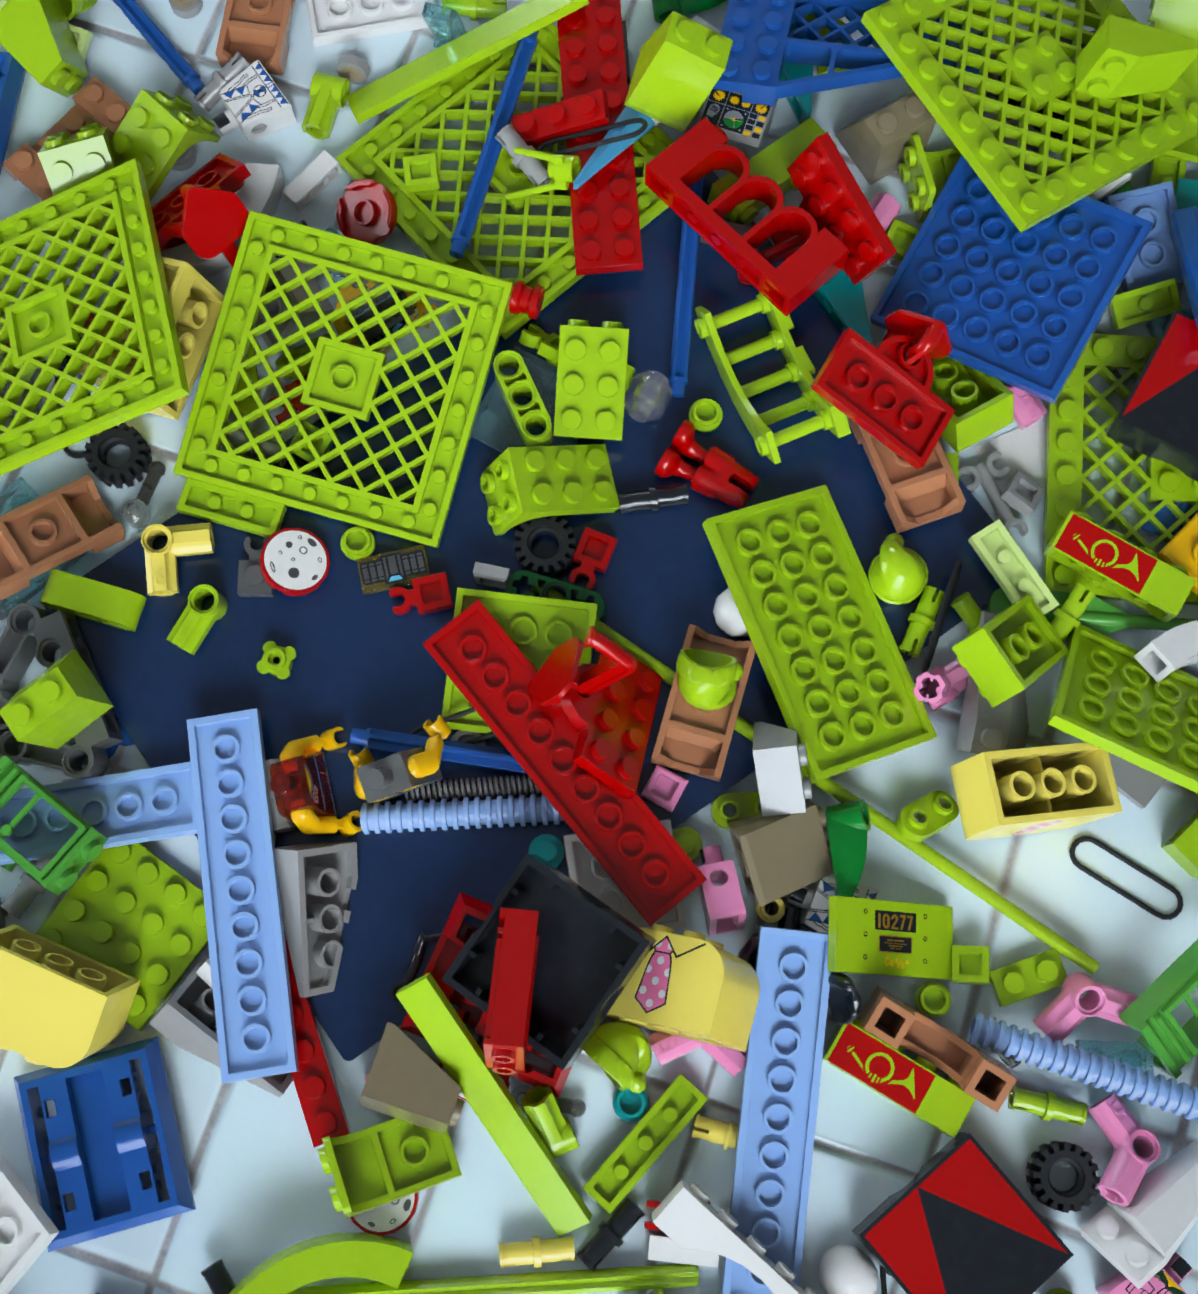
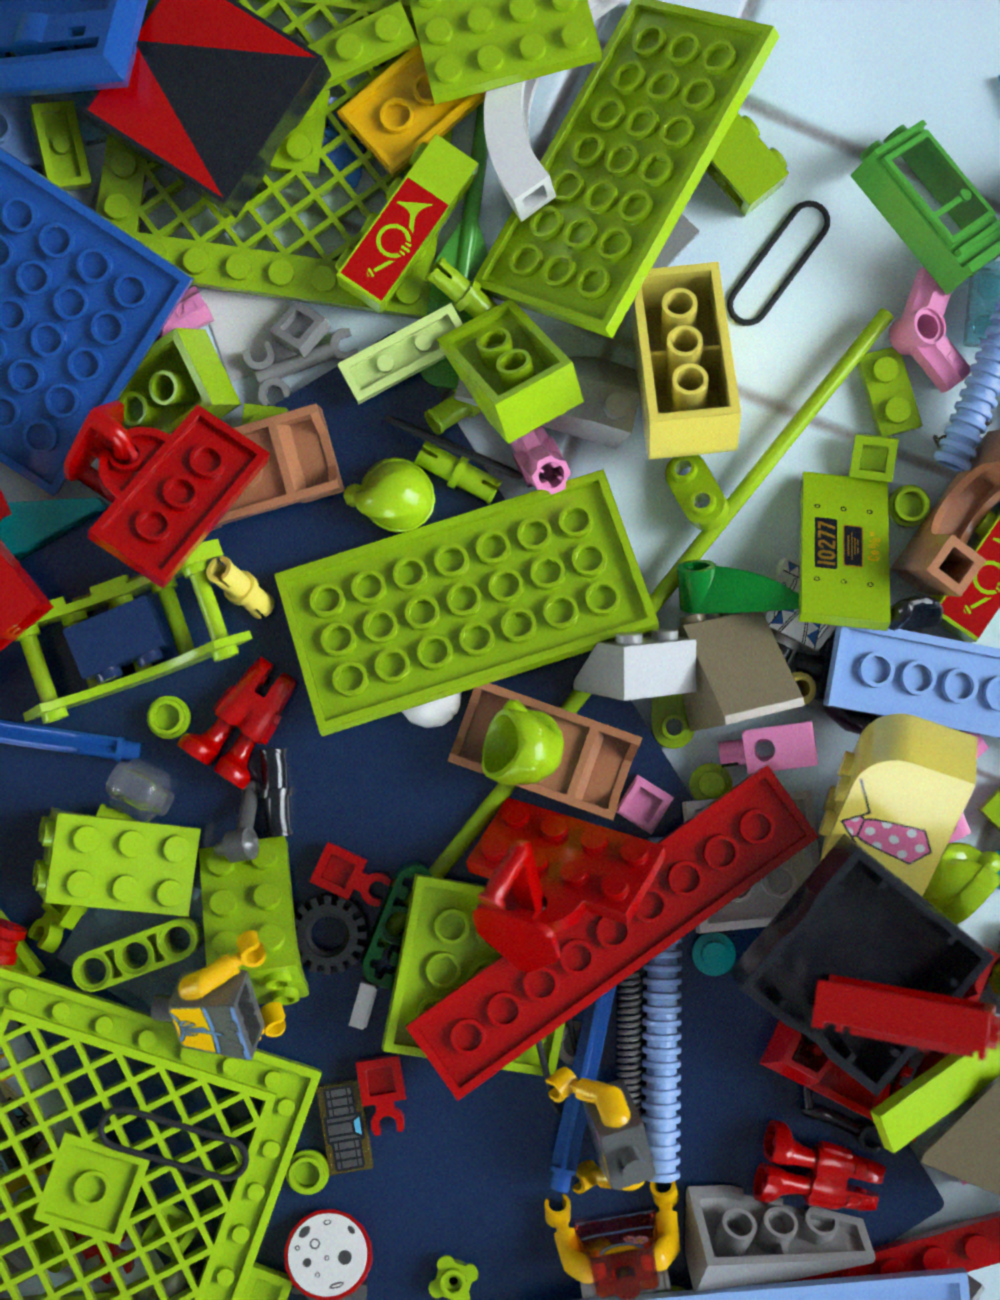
camera: 90 degrees left, 10 degrees up
none -> dark blue brick [62,595,172,684]
none -> black piece [97,1106,249,1182]
none -> torso [151,930,286,1061]
none -> light yellow pin [206,556,275,619]
none -> dark grey piece [214,779,262,863]
none -> red piece [753,1119,886,1211]

